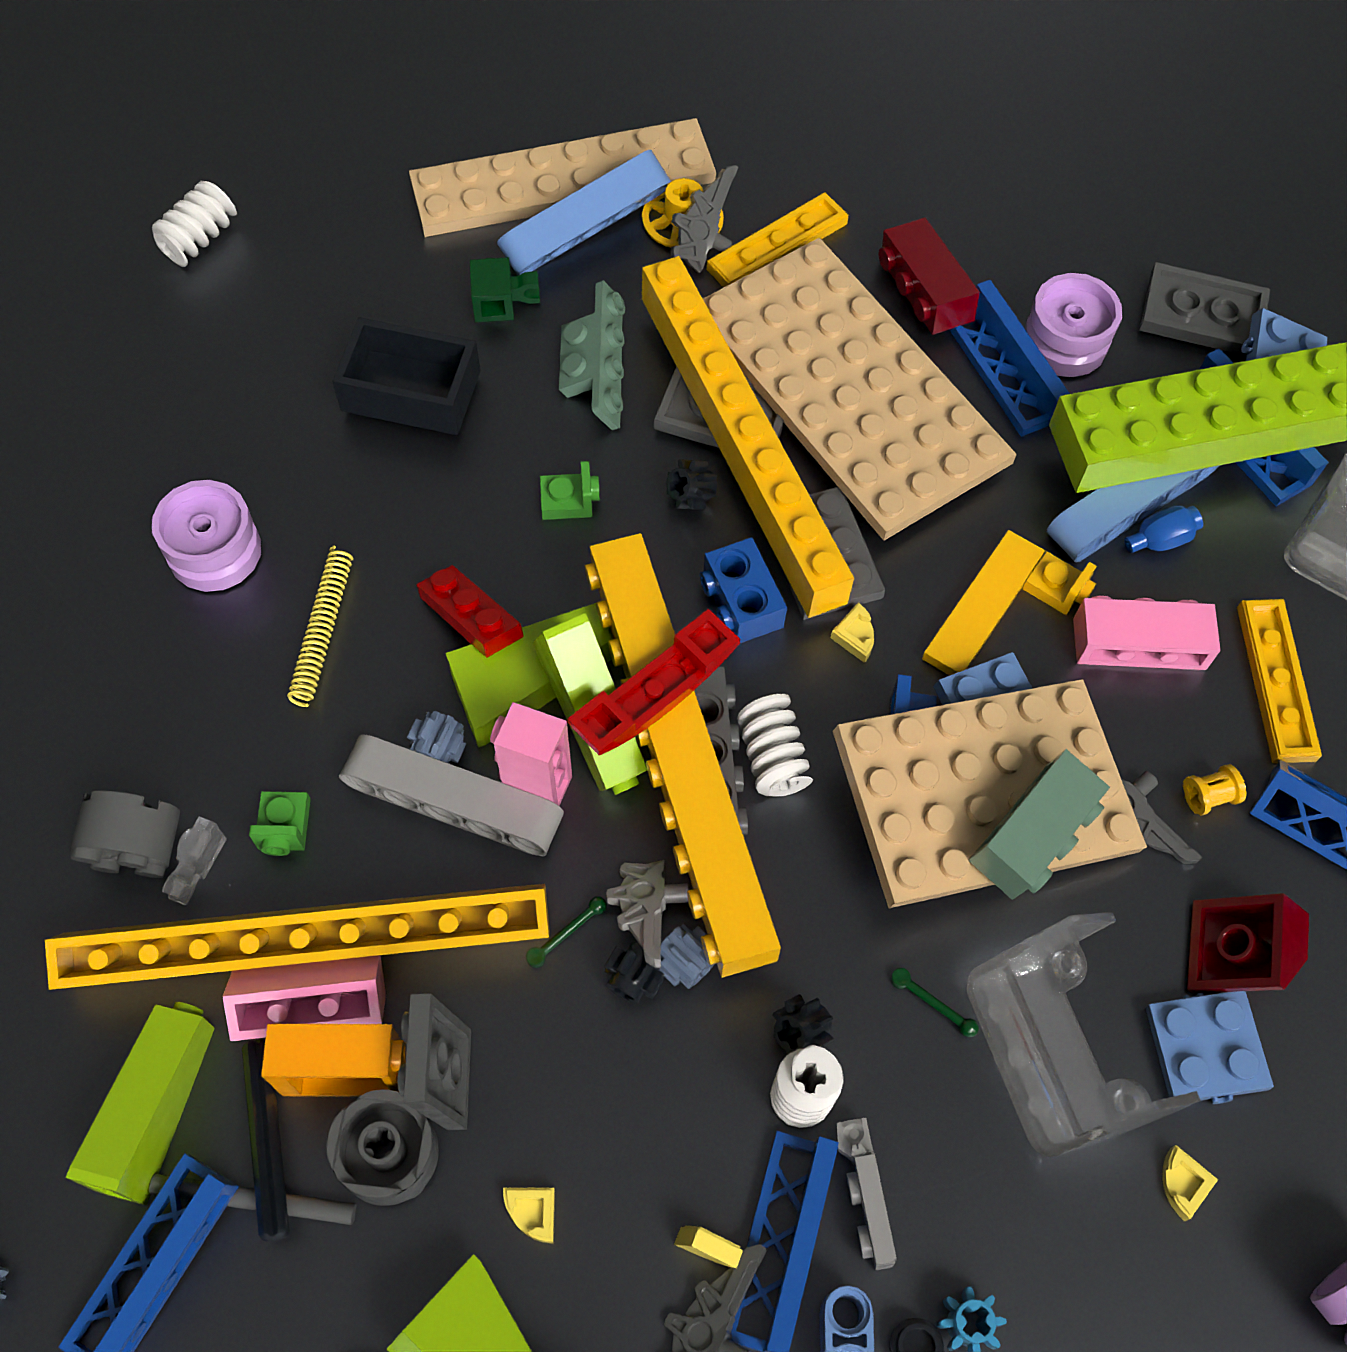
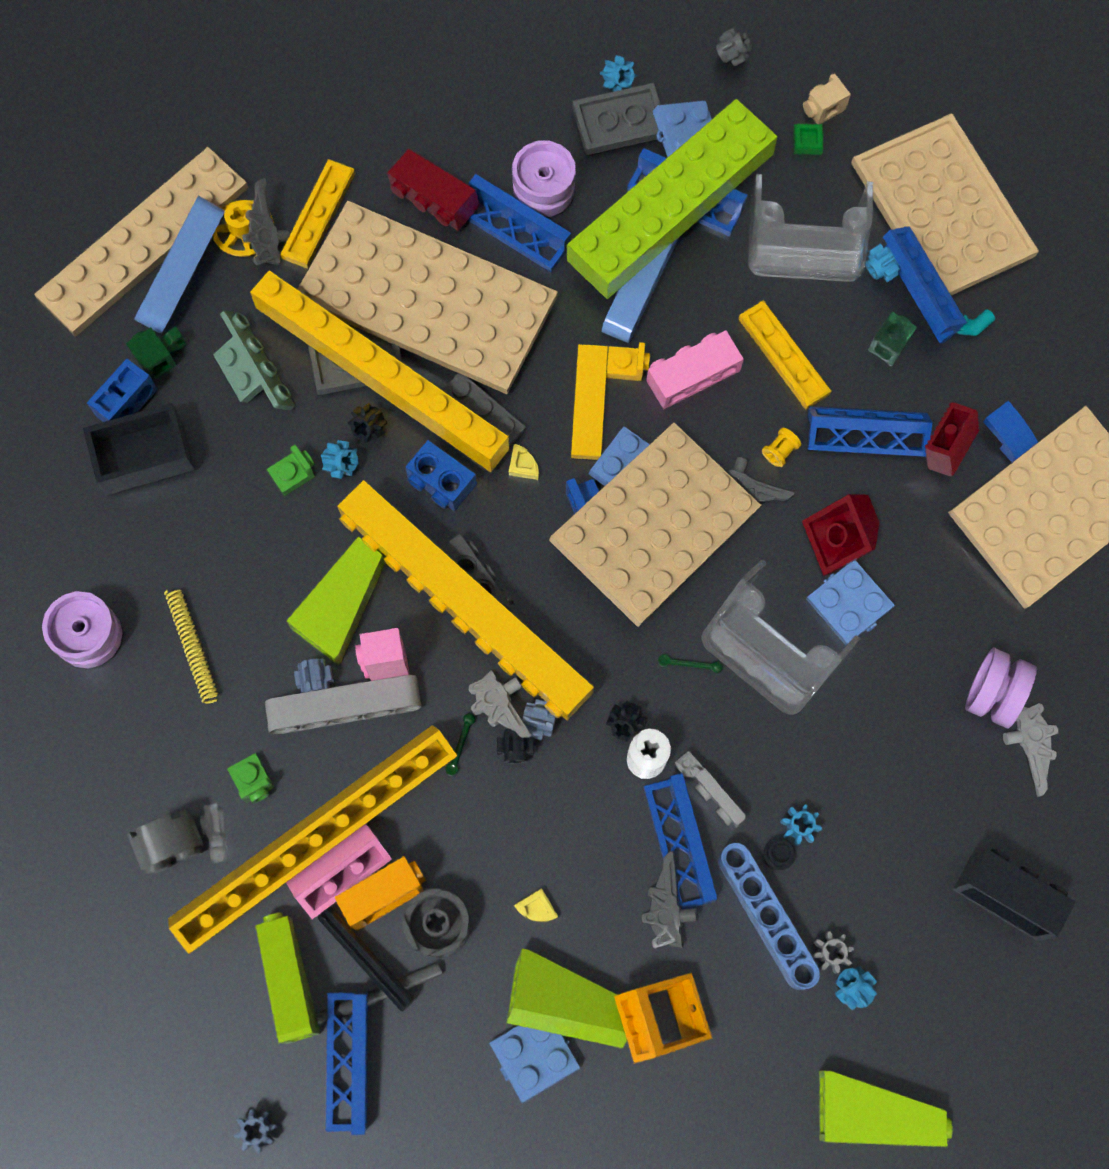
camera: 30 degrees left, 10 degrees up
dark grey plate [398,993,472,1130] -> none
red plate [416,565,524,658] -> none
slope [532,613,647,795] -> none
red slope [567,609,741,756] -> none
light yellow tile [674,1226,743,1269] -> none
white piece [737,694,813,797] -> none
sand green brick [968,749,1110,900] -> none
blue plant [1124,505,1203,553] -> none
light yellow tile [1162,1145,1218,1221] -> none
none -> blue brick [87,358,158,422]
none -> dark azure gear [321,440,359,479]
none -> dark azure gear [600,56,637,92]

